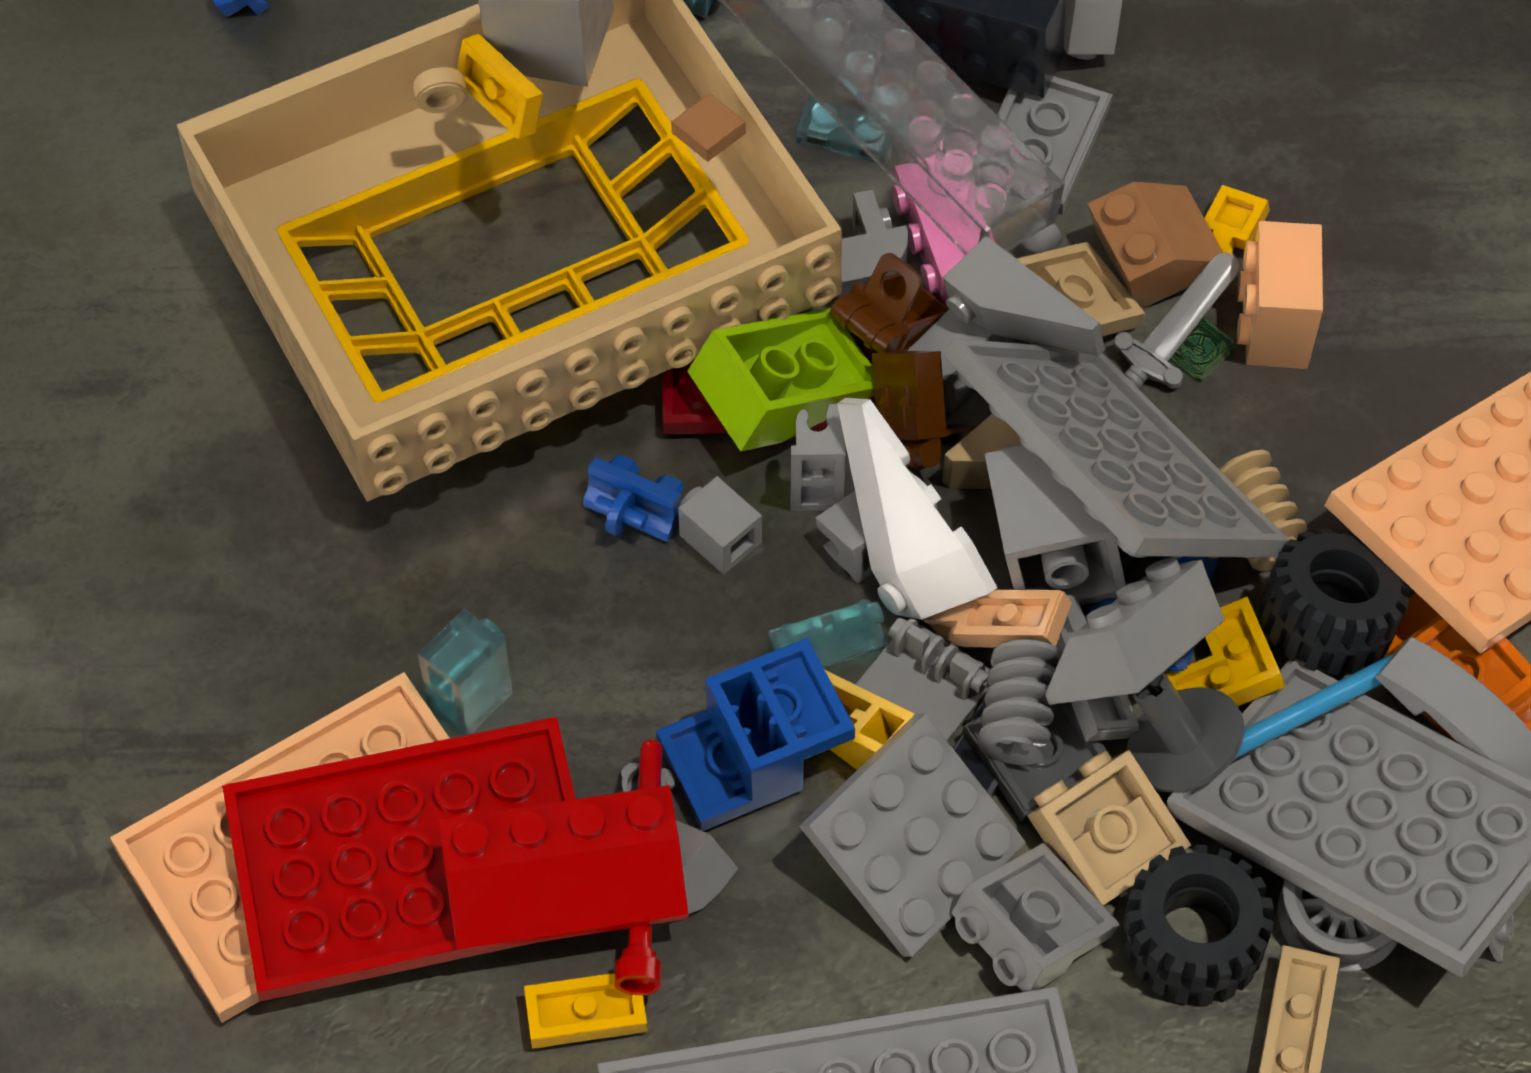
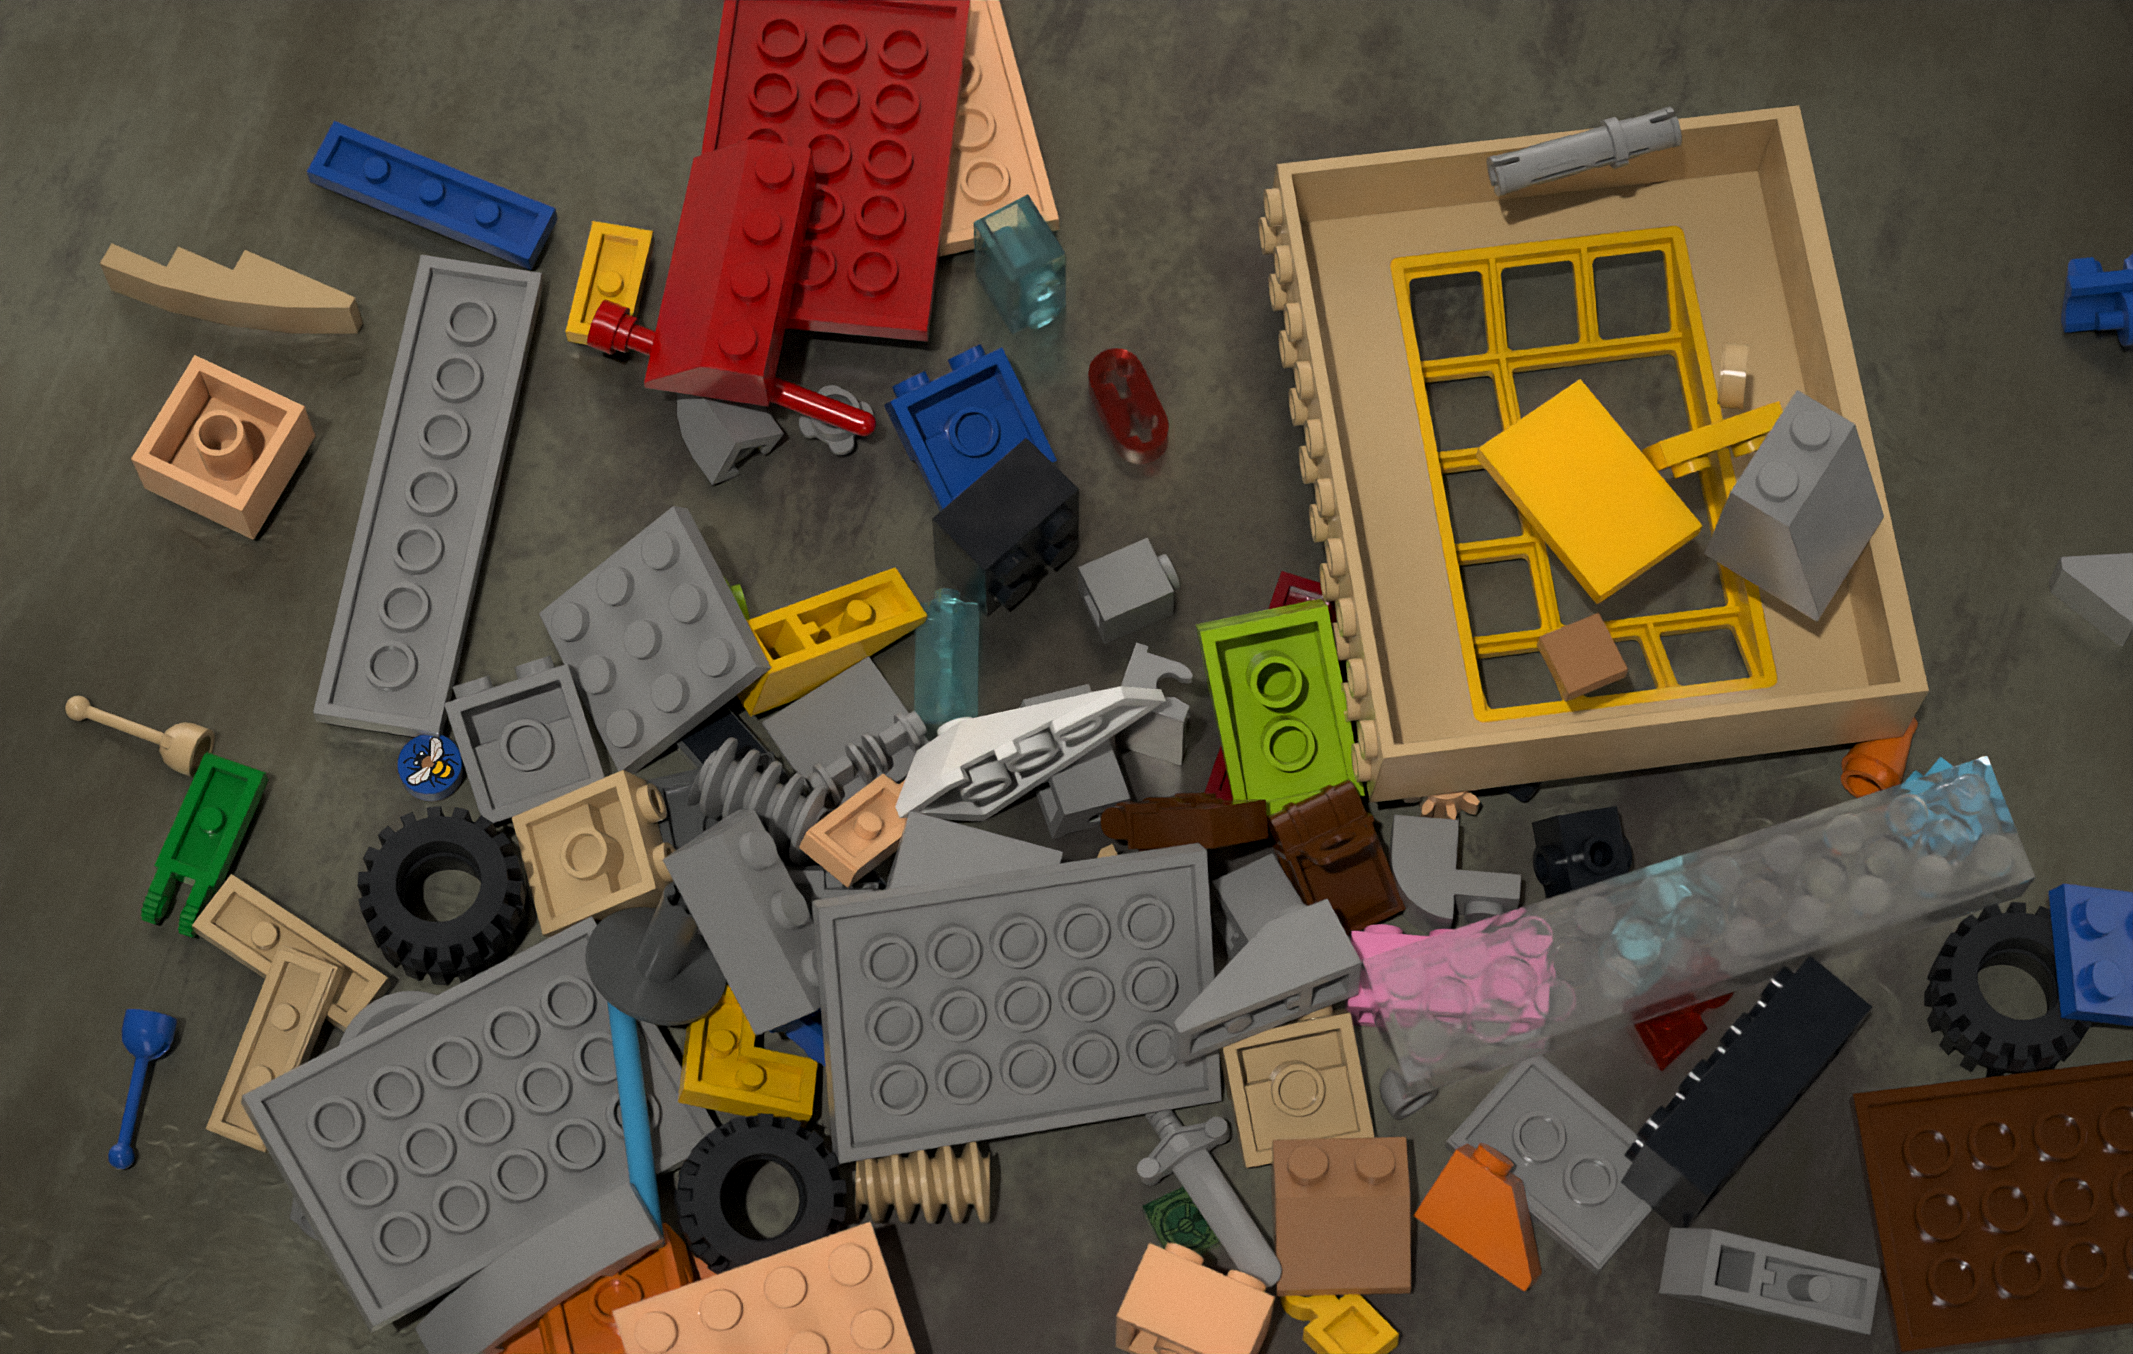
camera: 110 degrees right, 10 degrees up
blue hips [582,454,684,542] -> none
blue bracket [656,637,855,831] -> none
none -> tan tile [206,944,344,1153]
none -> tile [398,735,464,801]
none -> blue plate [884,344,1057,511]
none -> black brick [932,438,1079,618]
none -> clear red beam [1088,348,1169,464]
none -> orange slope [1413,1143,1542,1292]
none -> yellow tile [1476,379,1703,605]
none -> light grey pin [1487,106,1682,197]
none -> black brick [1532,806,1632,907]

